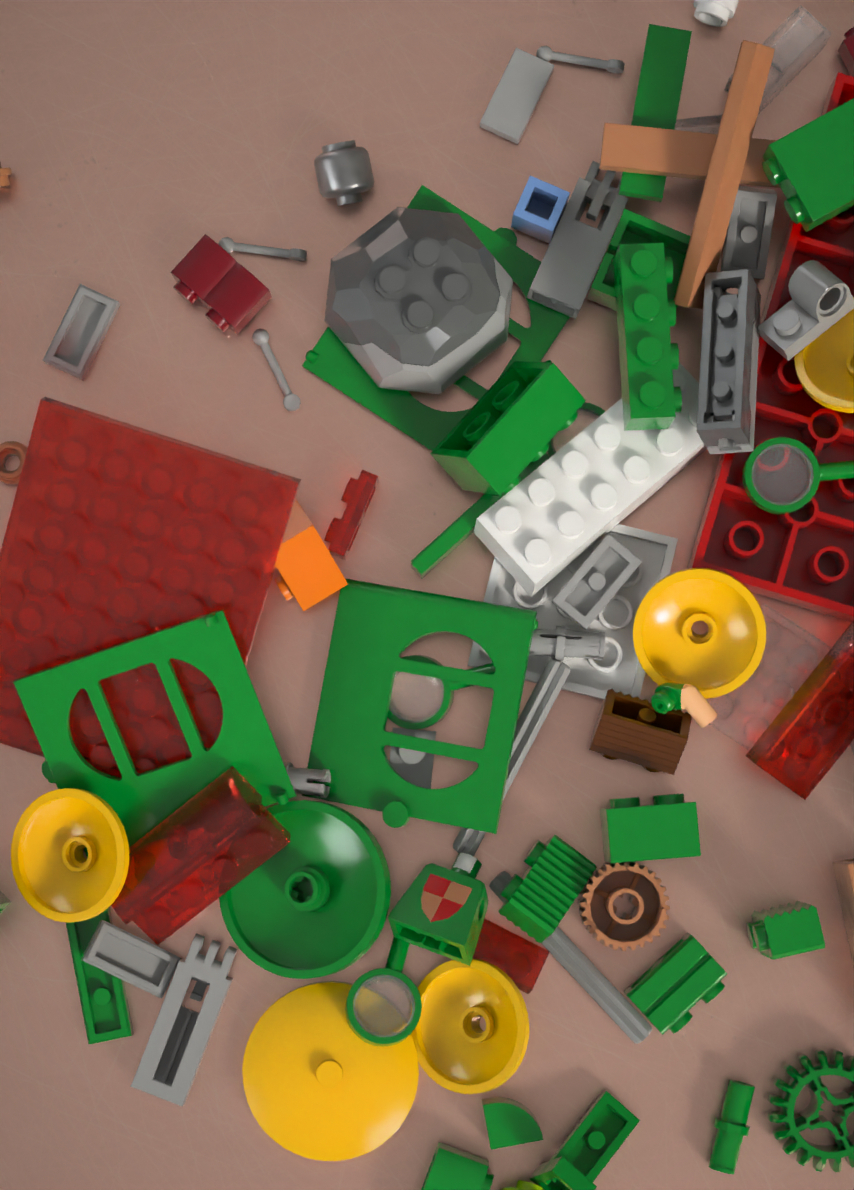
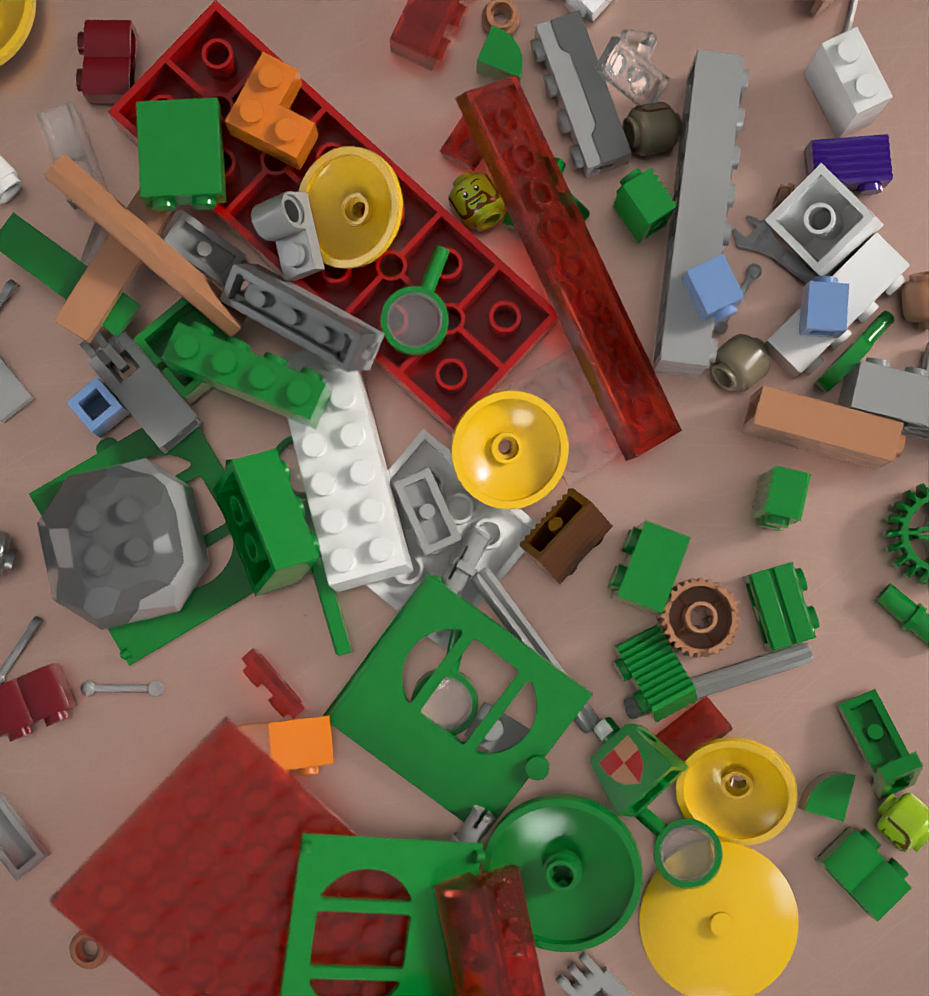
camera: 70 degrees left, 0 degrees up
arm [651,683,718,728] -> none

